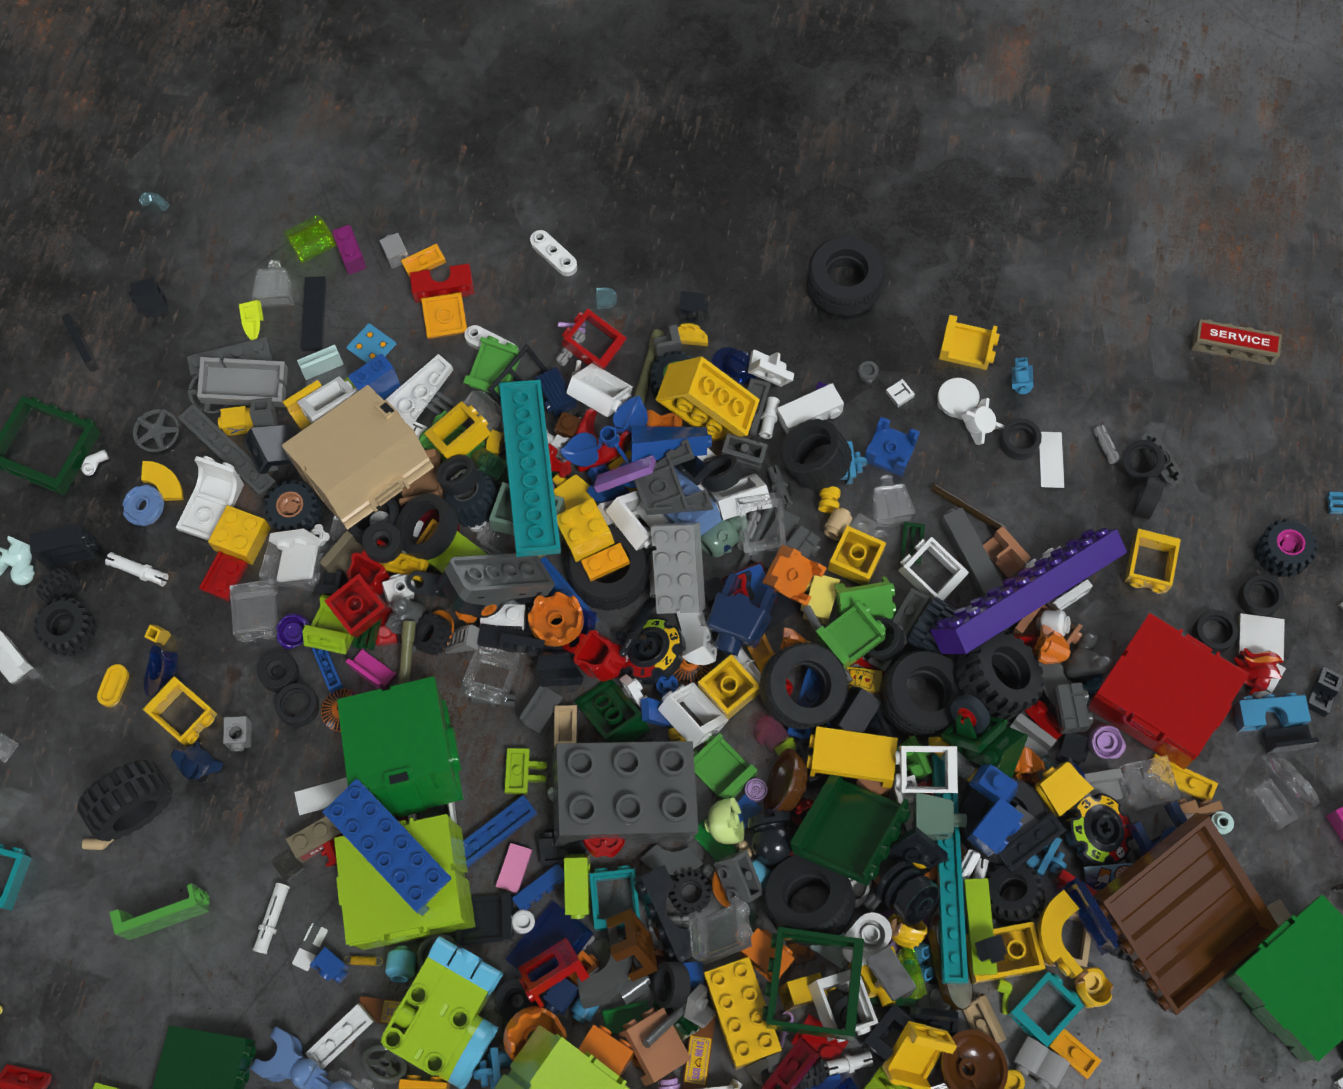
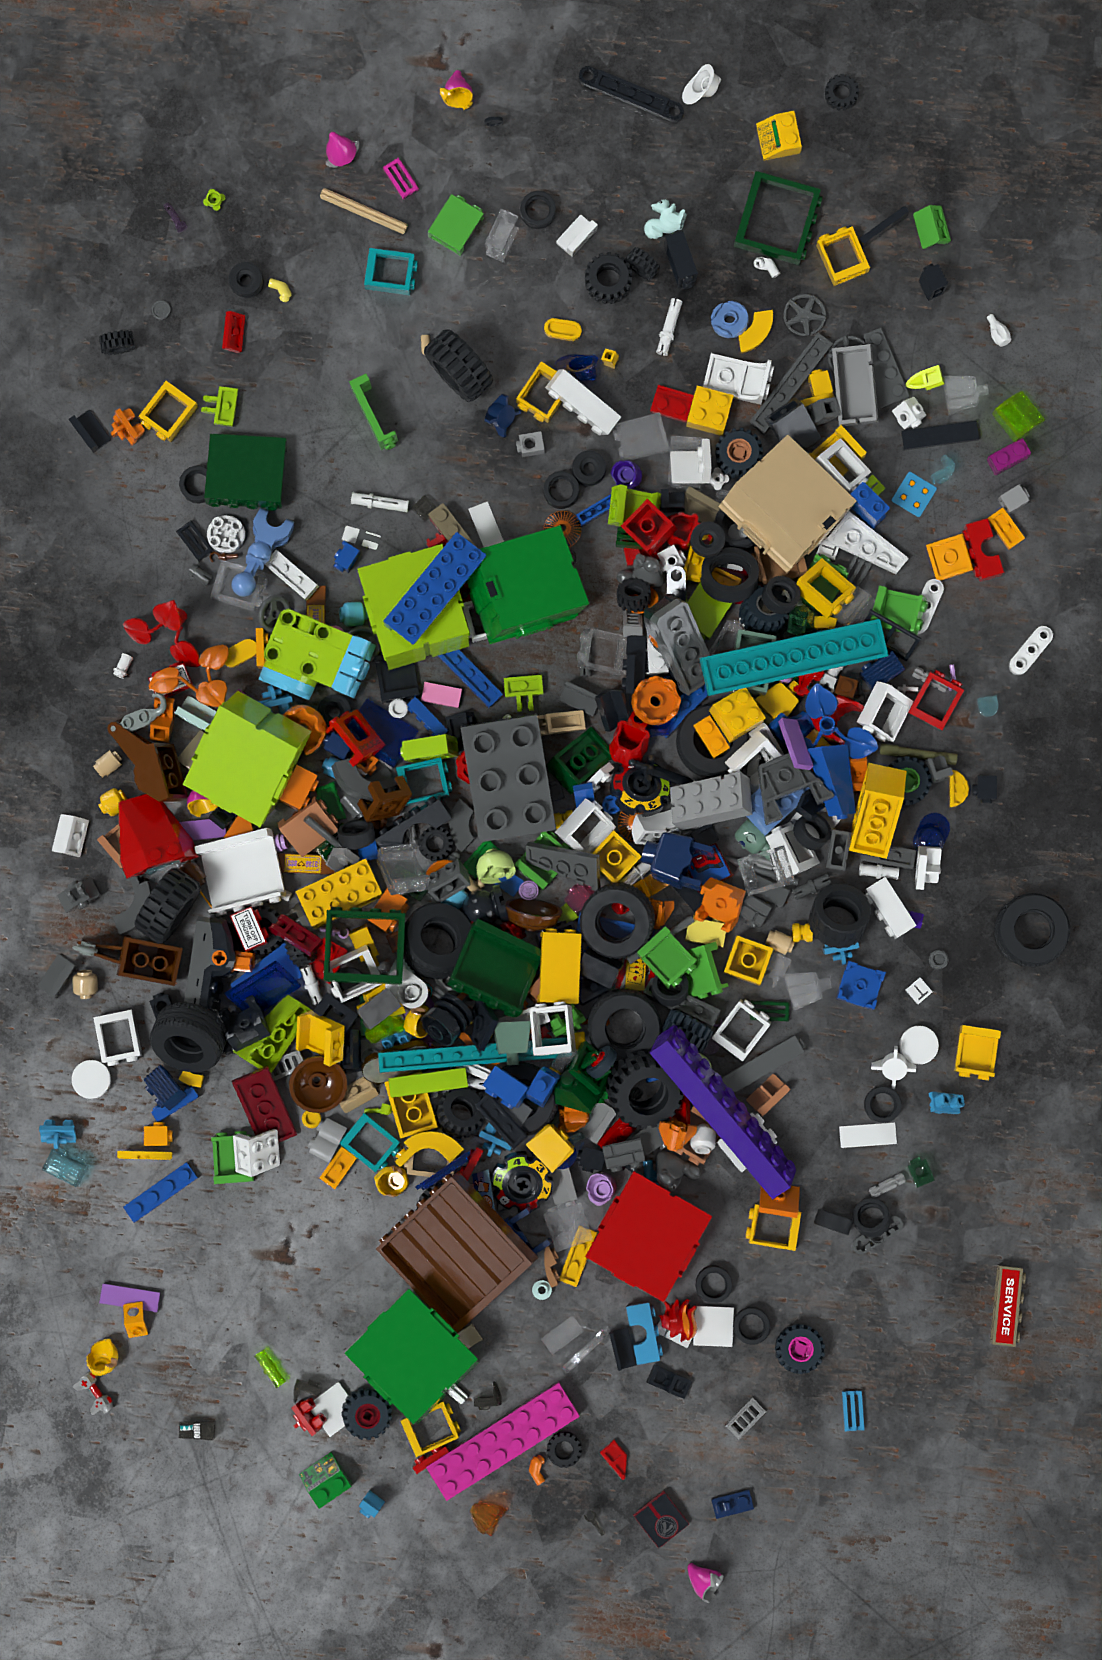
camera: 85 degrees right, 15 degrees up
clear light blue arm [139,192,169,211] -> none
light aqua panel [297,345,344,380] -> none
yellow piece [344,956,383,966] -> none
dark pink panel [345,649,397,691] -> none
olive piece [398,621,416,685] -> none
dark brown bar [931,483,1007,530] -> none
black plate [975,935,1008,964] -> none
none -> dark grey wing [525,842,601,891]
none -> white brick [545,369,621,435]
none -> orange plate [758,1186,800,1218]
none -> yellow window [816,226,870,286]
none -> white brick [892,397,927,430]
none -> clear green brick [906,1157,935,1188]
none -> bright green panel [913,205,951,249]
none -> clear light blue bracket [929,454,955,485]
none -> white piece [987,314,1011,347]

